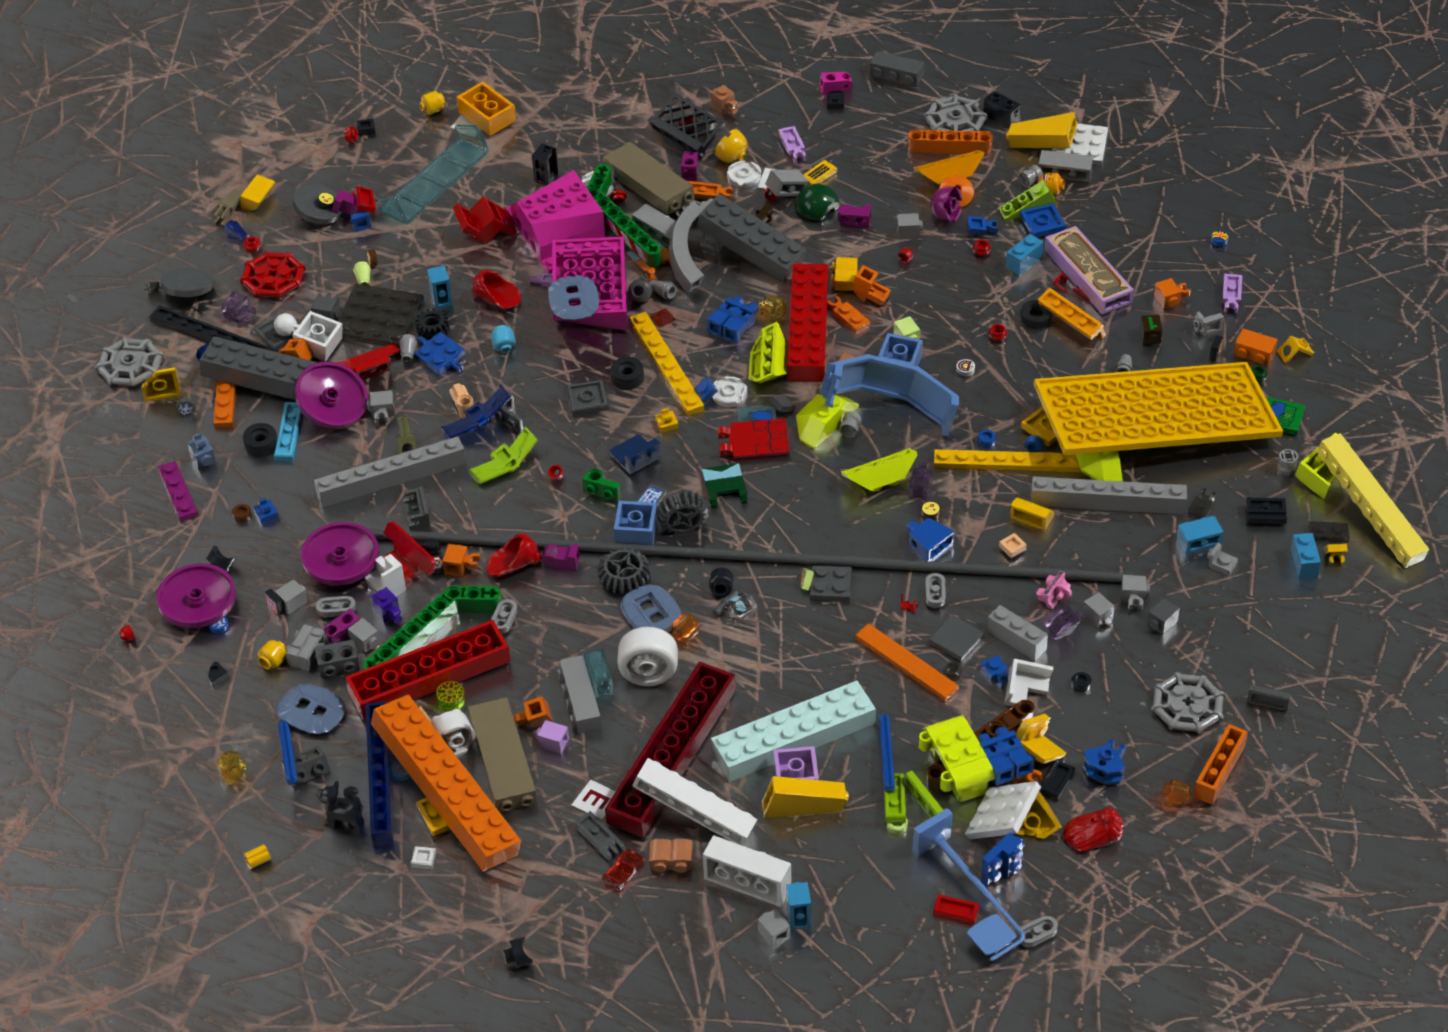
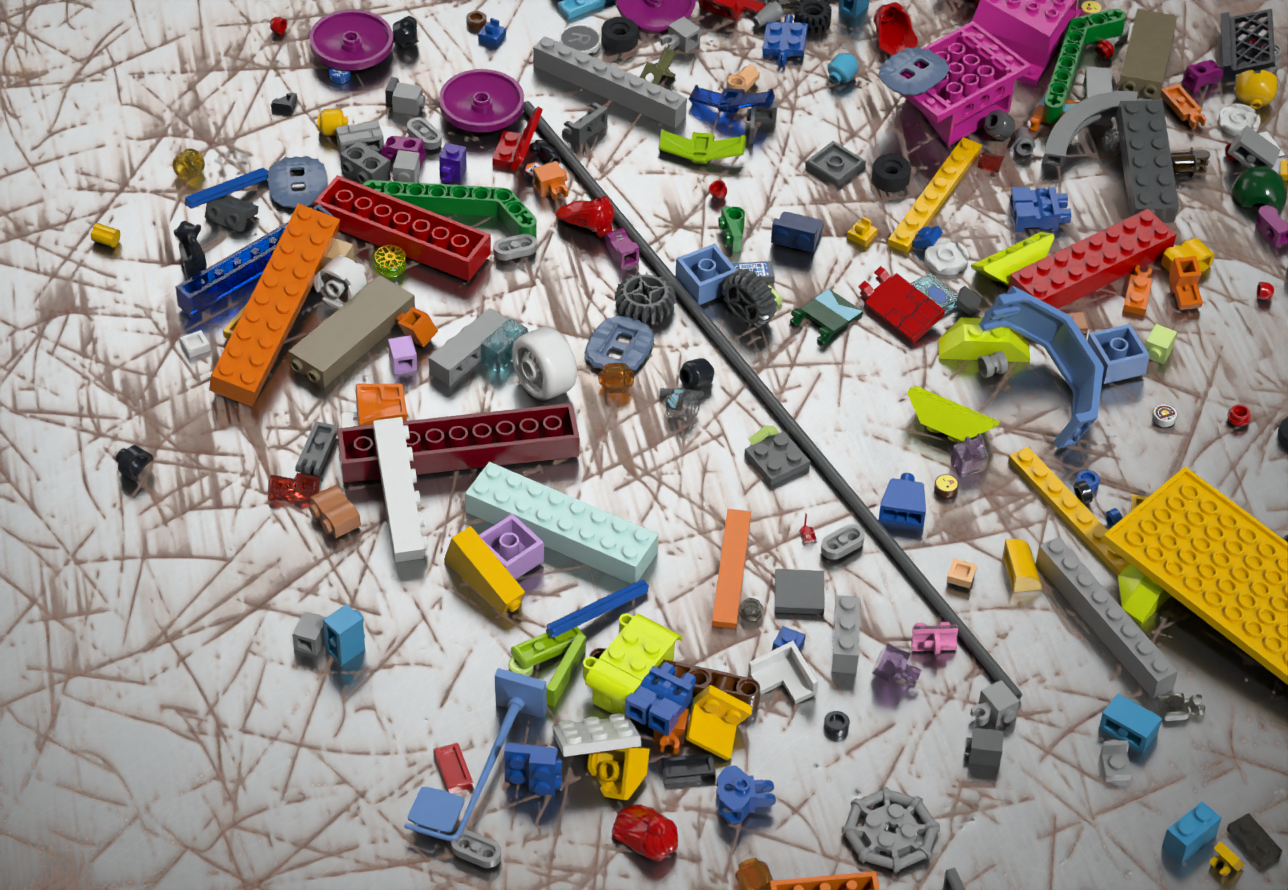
camera: 50 degrees right, 0 degrees up
white panel [365,554,406,596] -> none
white brick [703,835,791,907] -> none
clear yellow head [759,295,786,320] -> none
light grey brick [1083,592,1115,628] -> none
black plate [1246,497,1287,524] -> none
none -> orange plate [355,384,407,426]
none -> tile [560,25,600,54]
none -> black tyre [601,17,638,53]
none -> black tile [1074,480,1093,505]

